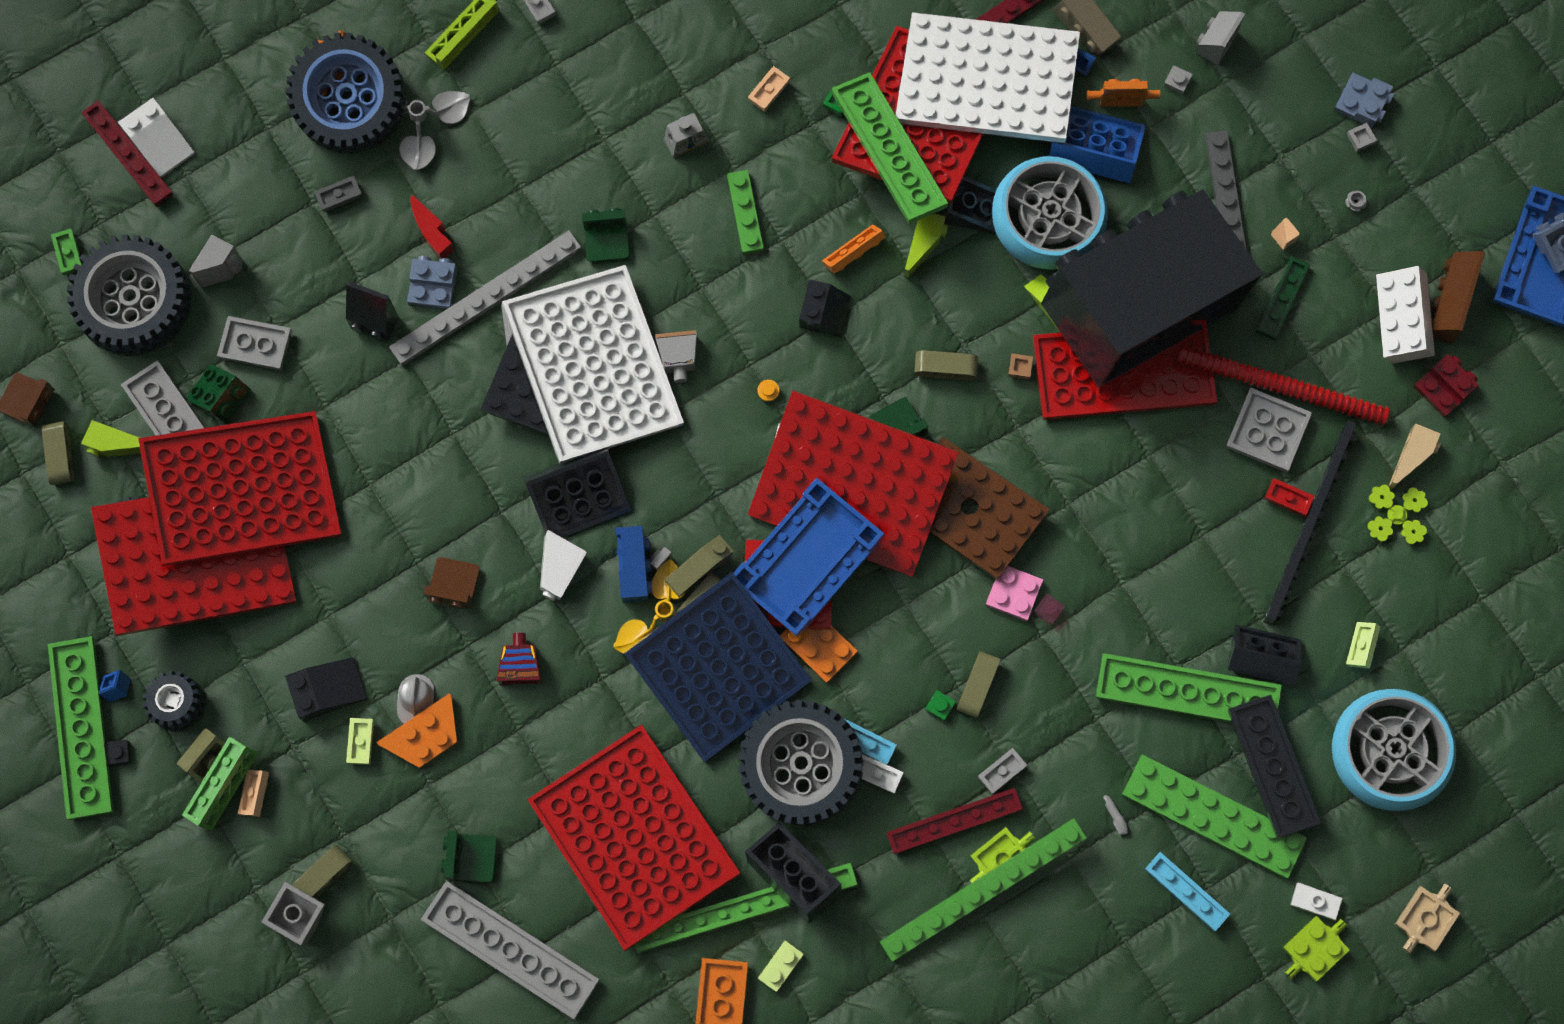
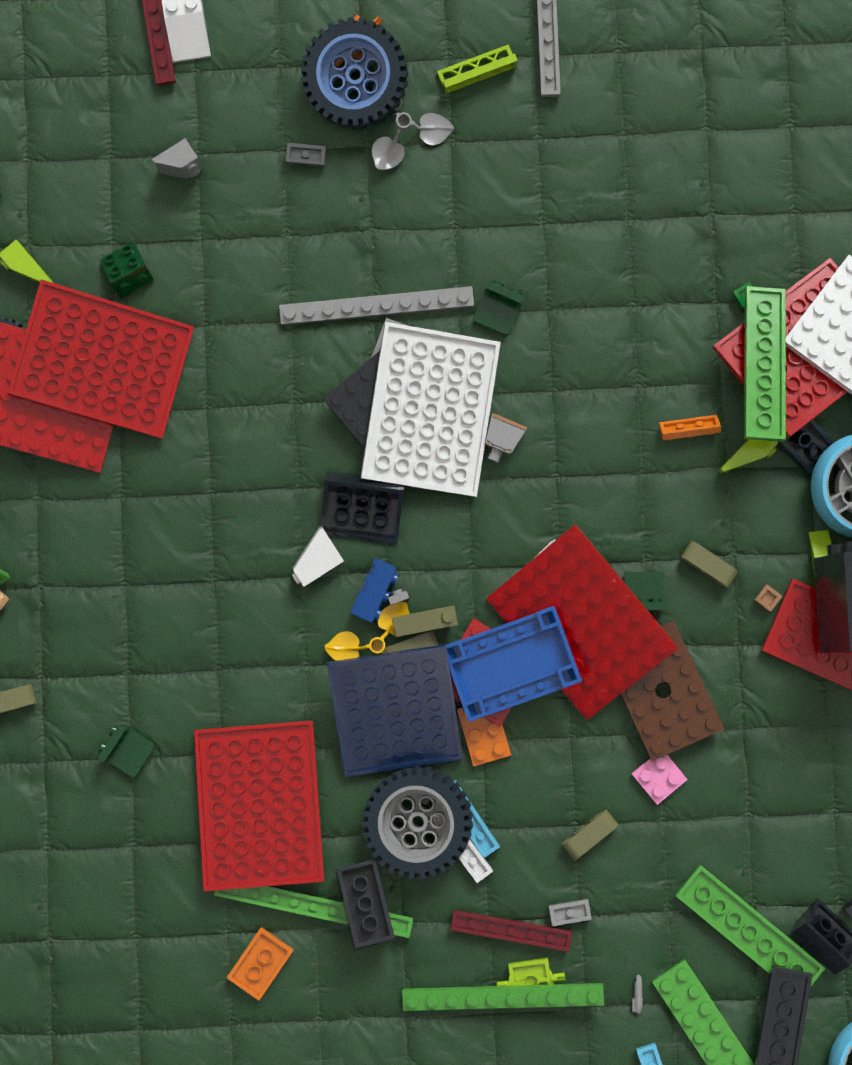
camera: 25 degrees right, 10 degrees up
bright green plate [51,229,83,276] -> none
wheel [66,234,192,356] -> none
light grey plate [121,360,204,436] -> none
light grey plate [217,316,292,371] -> none
black slope [285,657,367,722] -> none
black slope [346,281,399,340] -> none
yellowish green plate [346,718,374,765] -> none
orange wing [377,693,458,768] -> none
light grey piece [397,674,434,724] -> none
sand blue plate [407,256,457,309] -> none
red slope [410,195,454,259] -> none
light grey plate [421,881,600,1020] -> none
reddish brown bracket [423,557,480,609] -> none
torso [497,633,542,685] -> none
light grey torso [664,113,709,158] -> none
bright green plate [727,170,764,255] -> none
light nougat plate [748,66,790,112] -> none
light orange plate [758,380,779,401] -> none
yellowish green plate [758,941,804,992] -> none
black slope [799,279,851,337] -> none
green plate [925,690,956,722] -> none
clear pink plate [1033,594,1065,625] -> none

